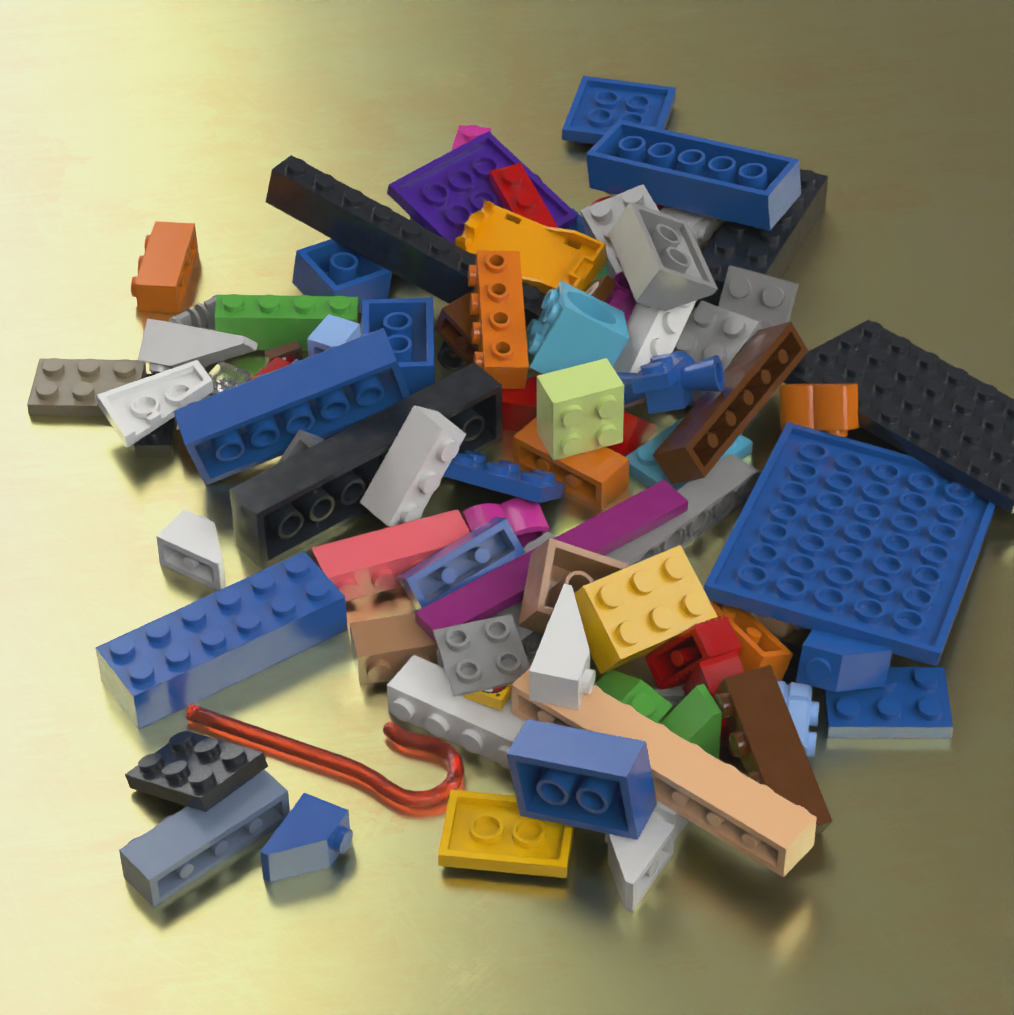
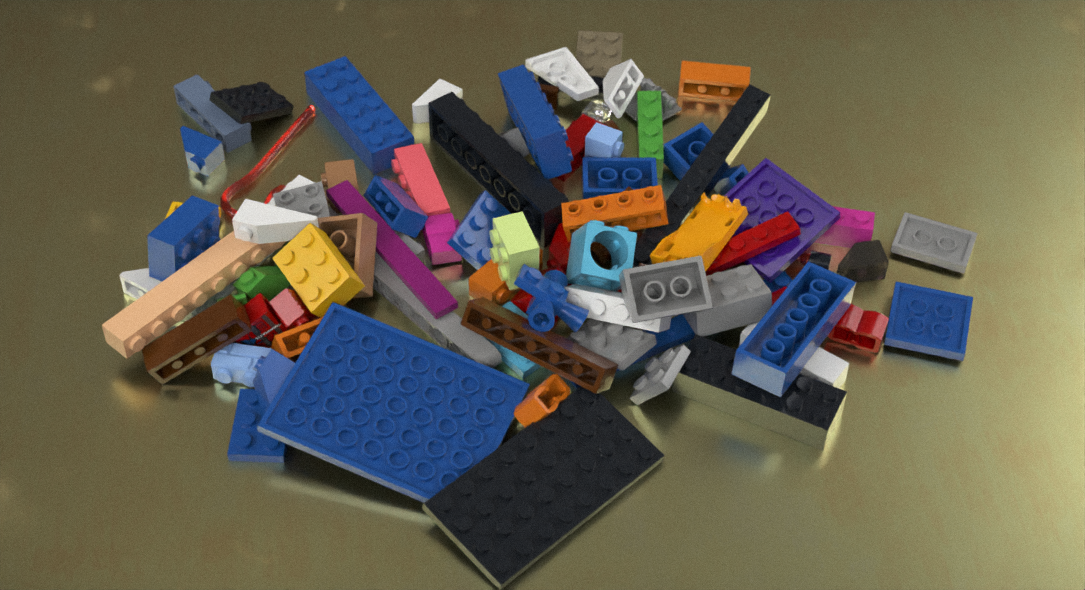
camera: 90 degrees right, 5 degrees up
white brick [360,405,466,527] -> none
none -> clear smoke slope [837,240,889,283]
none -> light grey plate [890,212,978,274]

